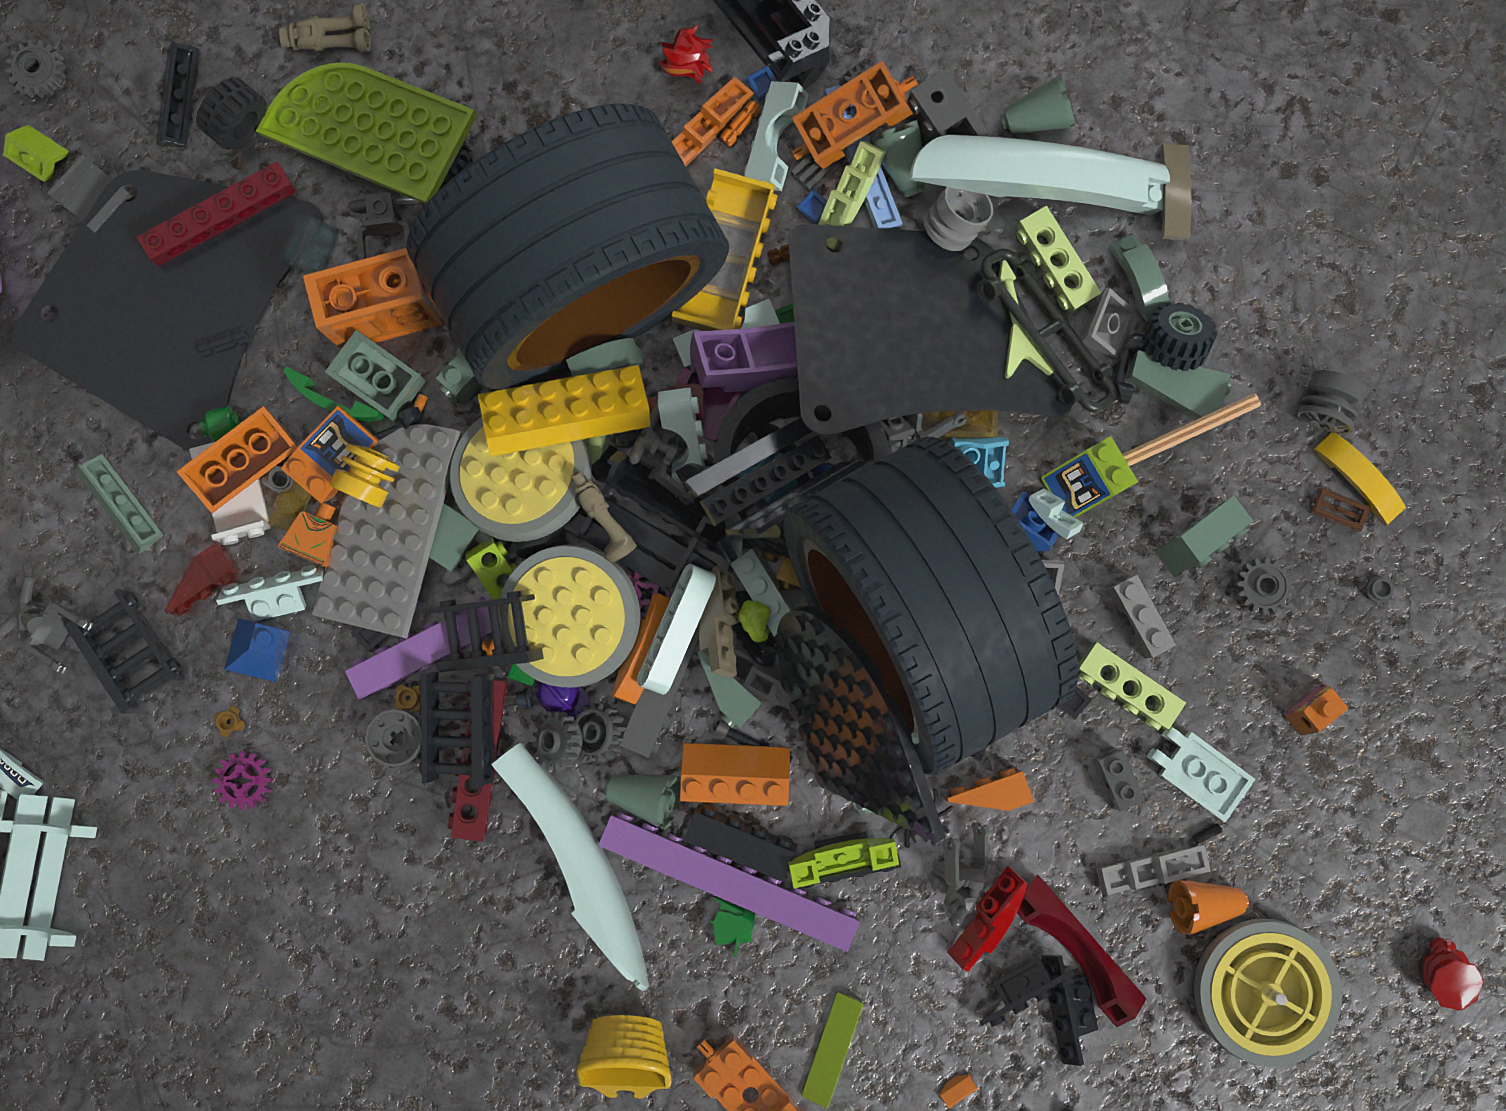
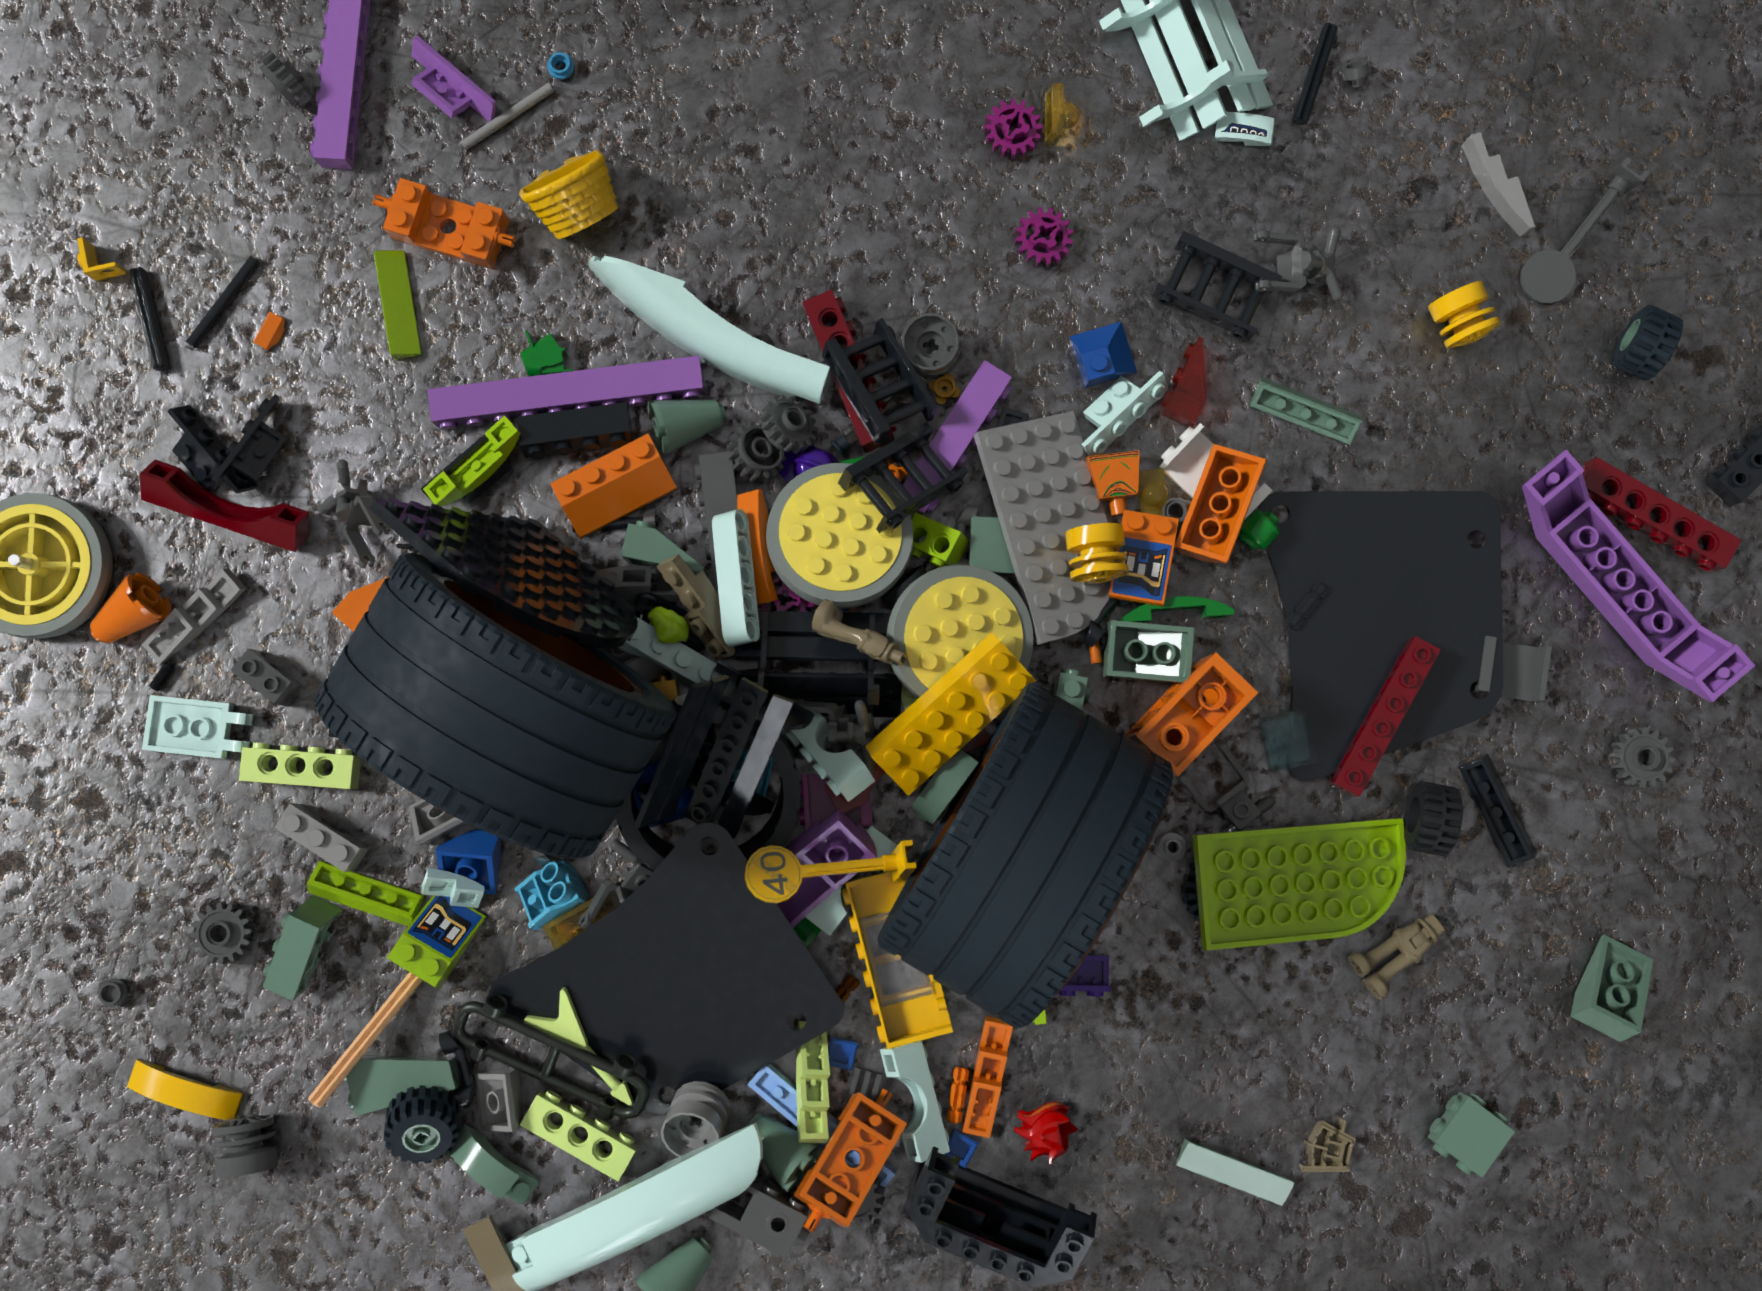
camera: 150 degrees right, 0 degrees up
lime panel [3,125,69,183] -> none
pearl gold plate [214,706,245,737] -> none
red slope [947,866,1028,972] -> none
orange torso [1284,684,1348,736] -> none
reddish brown tile [1309,488,1370,532] -> none
none -> lime slope [307,861,424,926]
none -> yellow piece [744,840,917,903]
none -> magenta gear [984,98,1043,159]
none -> clear yellow tile [1045,82,1080,145]

